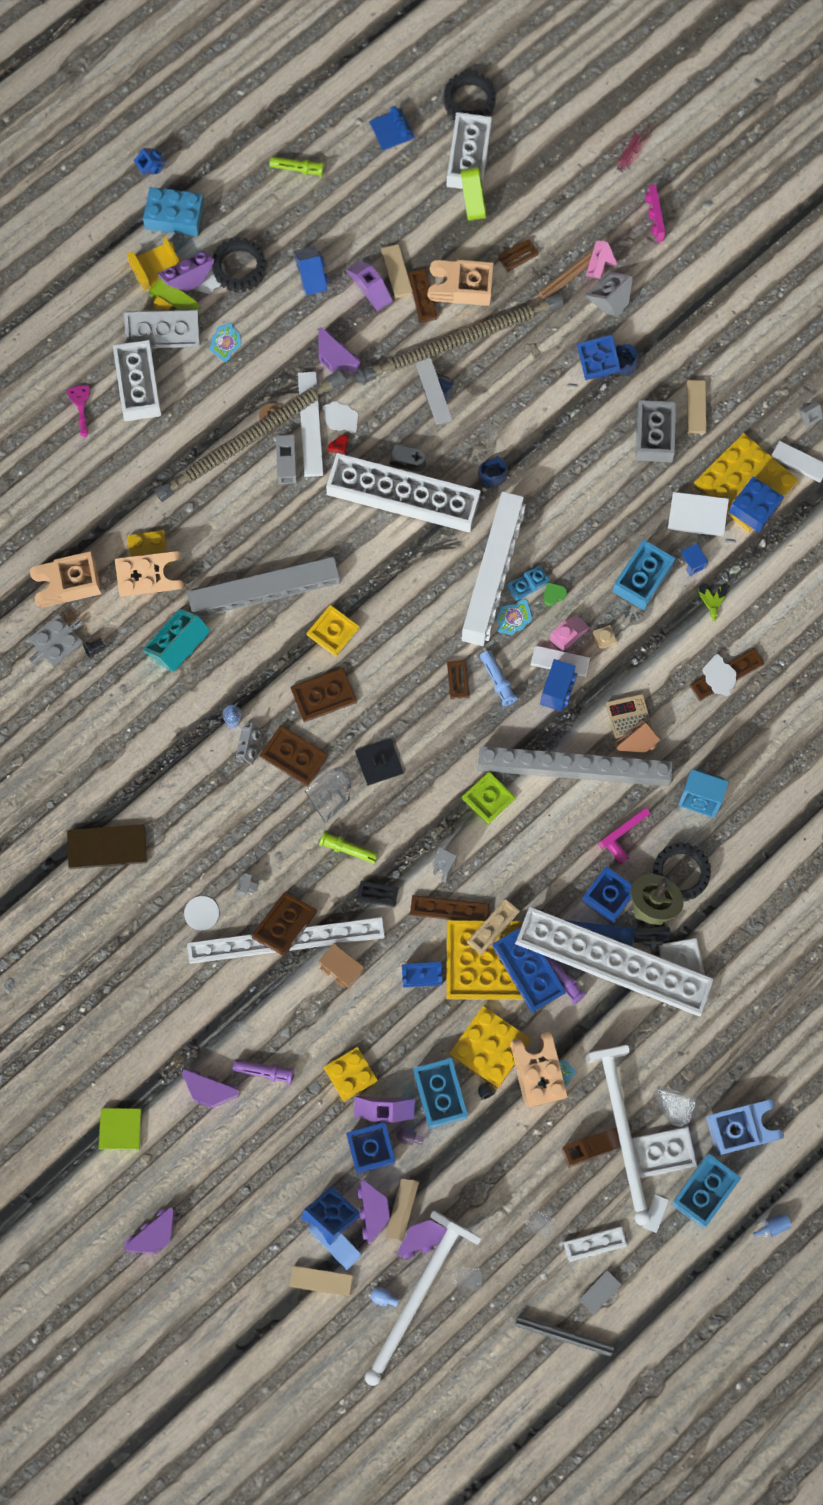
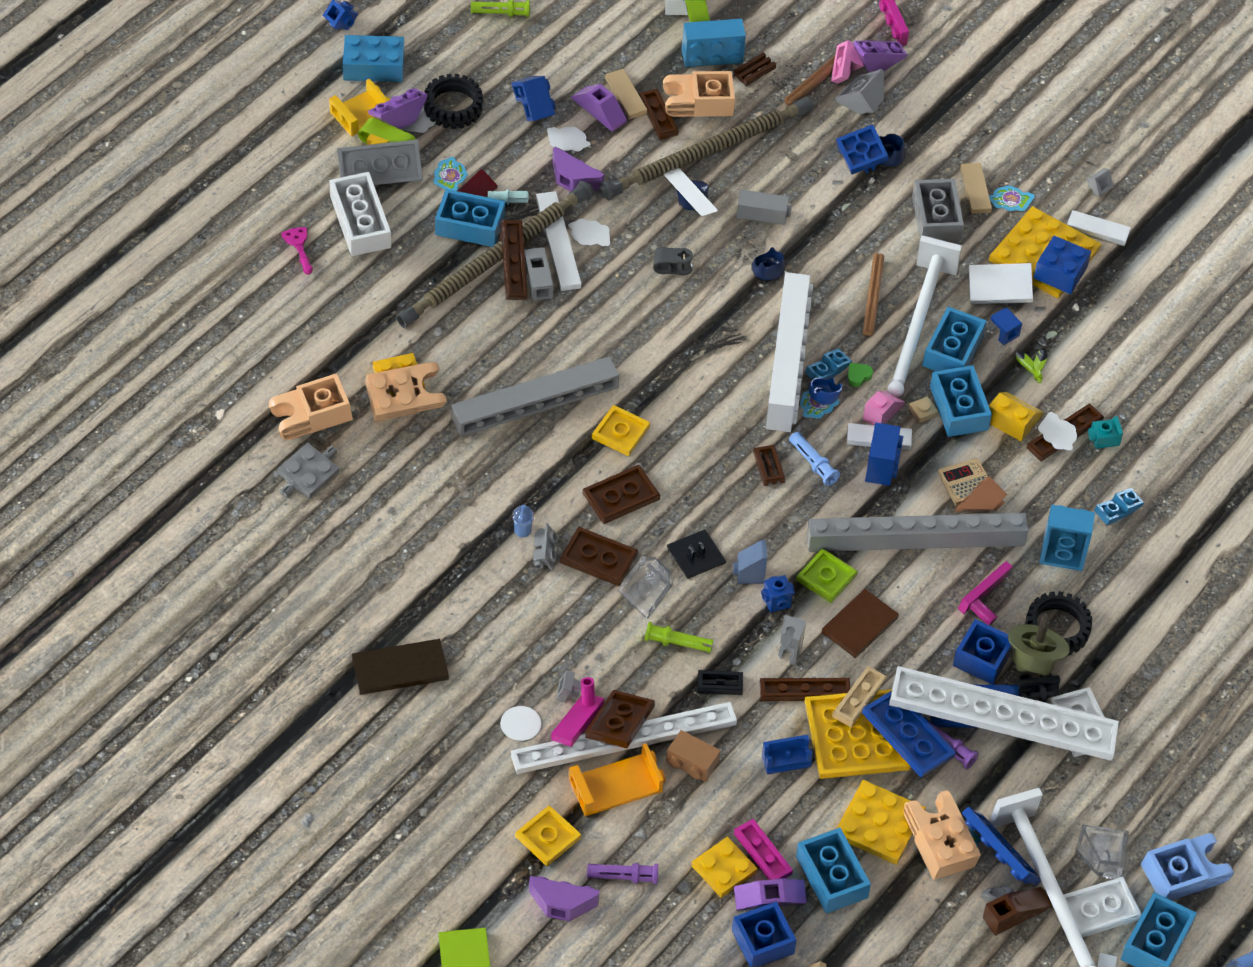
camera: 10 degrees left, 20 degrees down
black piece [82,637,105,659] -> none
teal slope [142,608,211,672] -> none
white brick [326,453,481,533] -> none
red tile [327,435,349,455] -> none
clear purple cylinder [396,1127,425,1146] -> none
black hinge [478,1083,496,1100] -> none
none -> dark azure brick [435,189,505,247]
none -> dark red slope [458,169,498,197]
none -> light aqua axle [488,189,529,205]
none -> reddish brown tile [500,220,528,300]
none -> yellow plate [515,805,581,867]
none -> white sticker [547,126,591,152]
none -> dark pink piece [551,677,604,747]
none -> light orange panel [569,743,666,817]
none -> dark azure brick [682,19,746,67]
none -> sand blue slope [733,540,767,584]
none -> dark pink plate [734,819,793,880]
none -> light grey brick [737,190,792,225]
none -> blue brick [761,575,795,613]
none -> blue hair [809,378,842,405]
none -> reddish brown tile [821,589,899,658]
none -> medium lavender slope [853,40,908,72]
none -> medium nougat axle [862,253,884,336]
none -> white piece [888,236,962,397]
none -> dark azure brick [930,365,992,437]
none -> blue plate [962,807,1041,886]
none -> light grey tile [981,886,1014,903]
none -> sticker [989,186,1035,211]
none -> yellow slope [989,392,1044,442]
none -> teal brick [1088,416,1123,449]
none -> dark azure slope [1094,488,1144,525]

